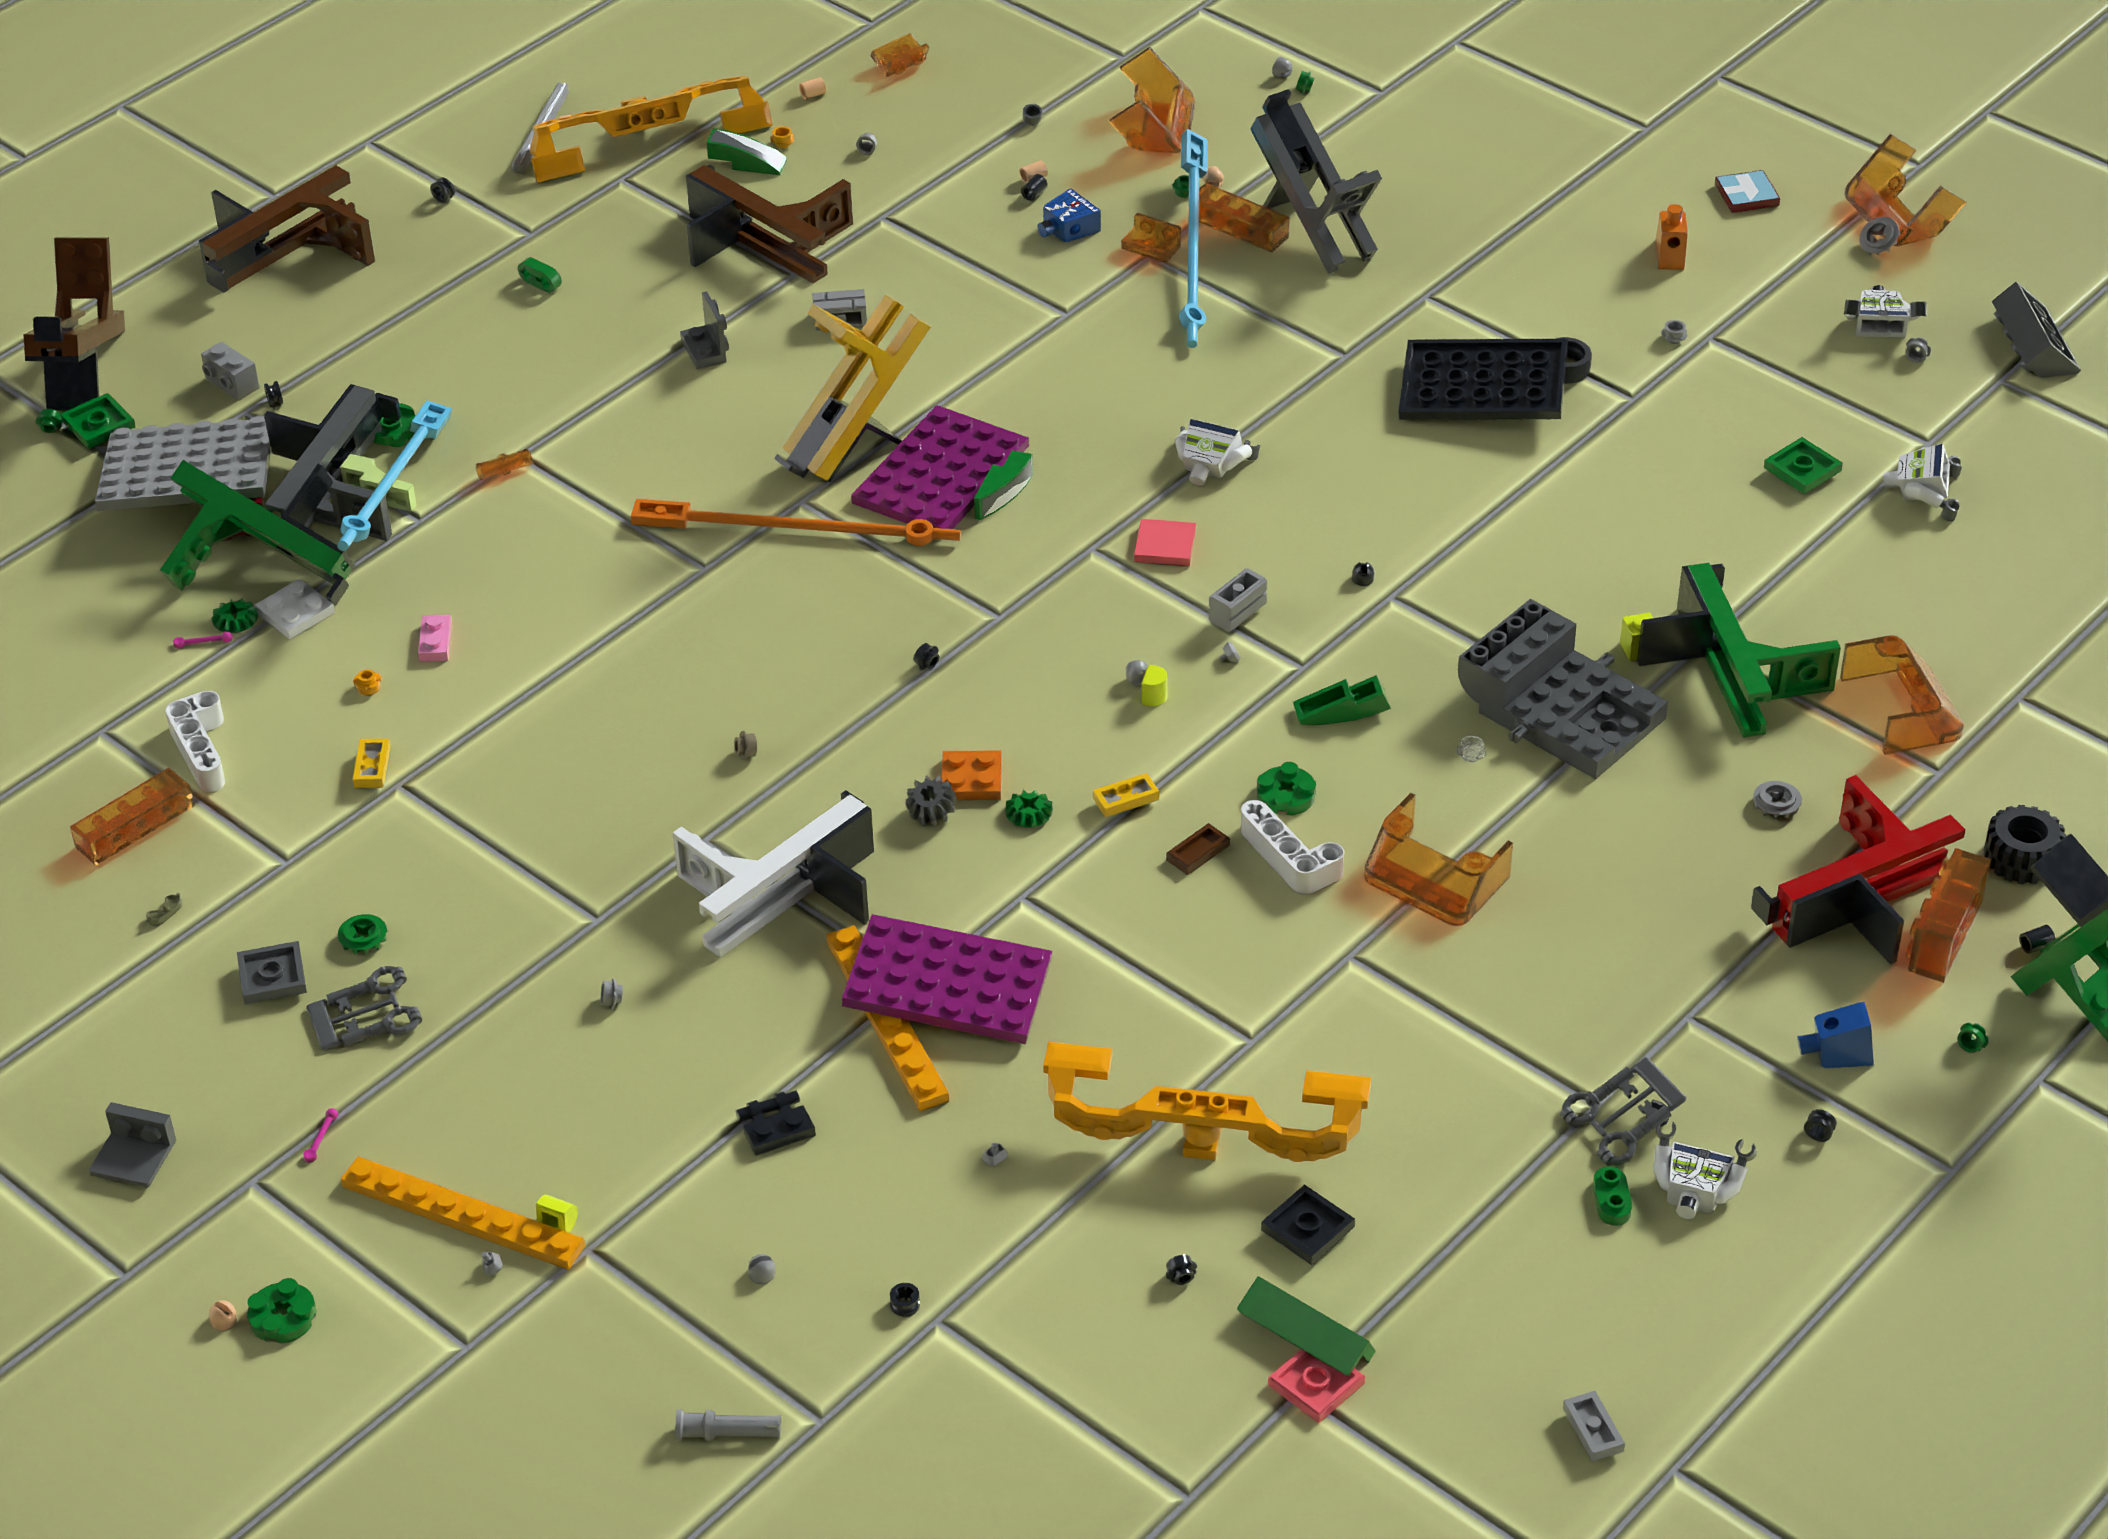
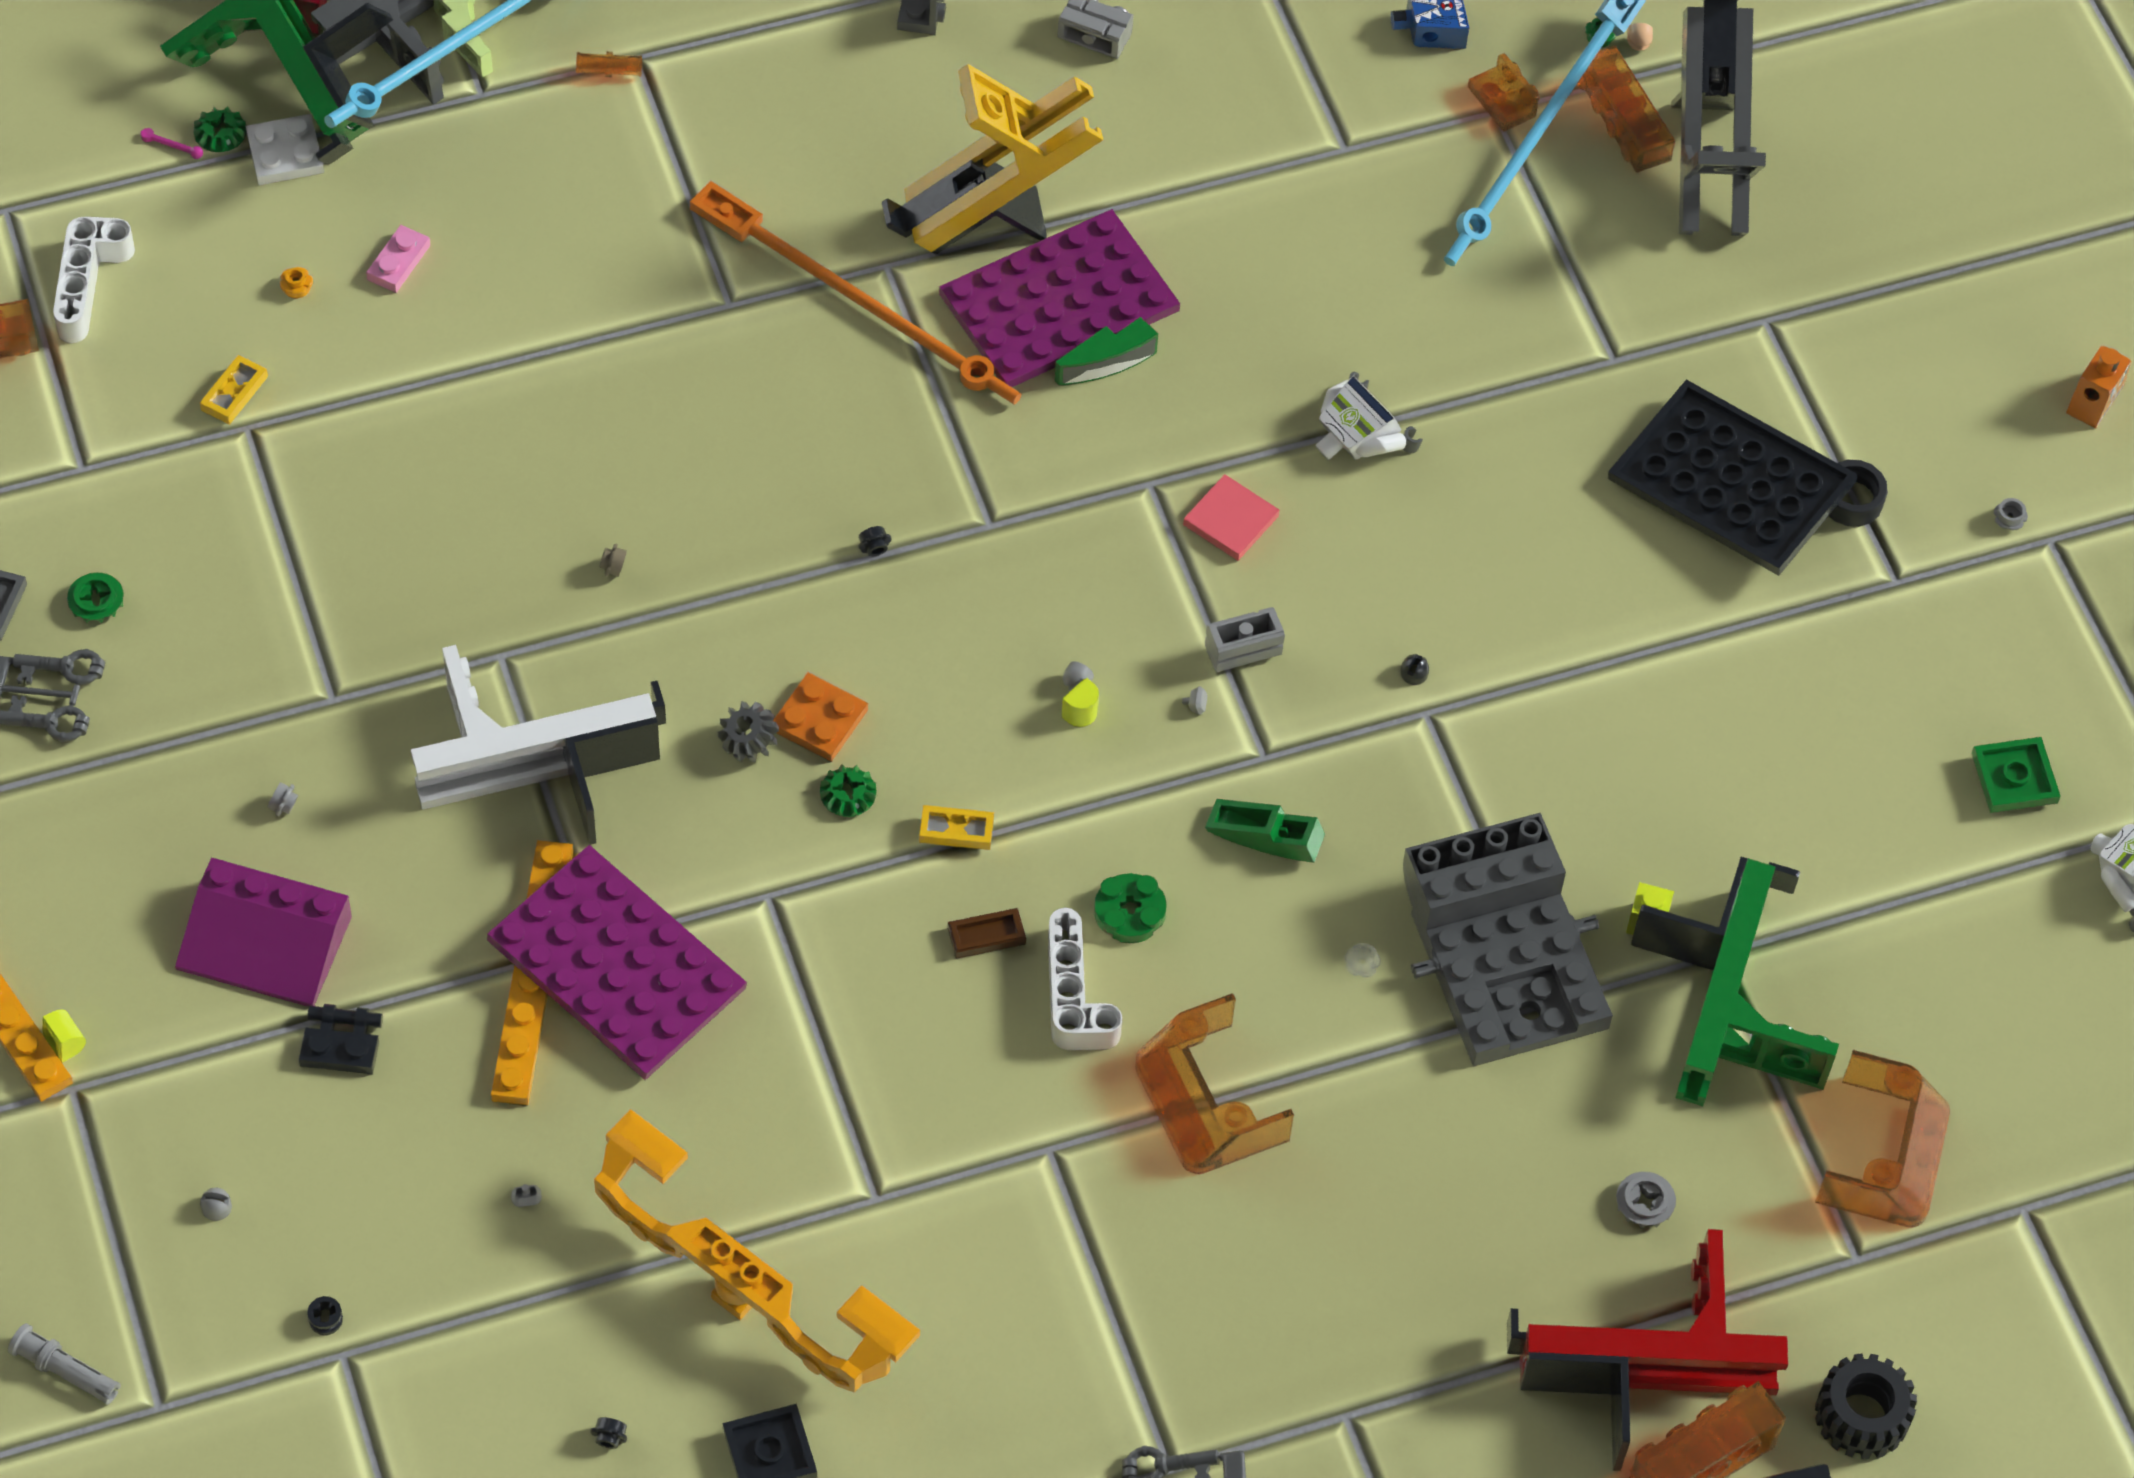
camera: 25 degrees right, 15 degrees up
none -> magenta slope [175,857,352,1007]

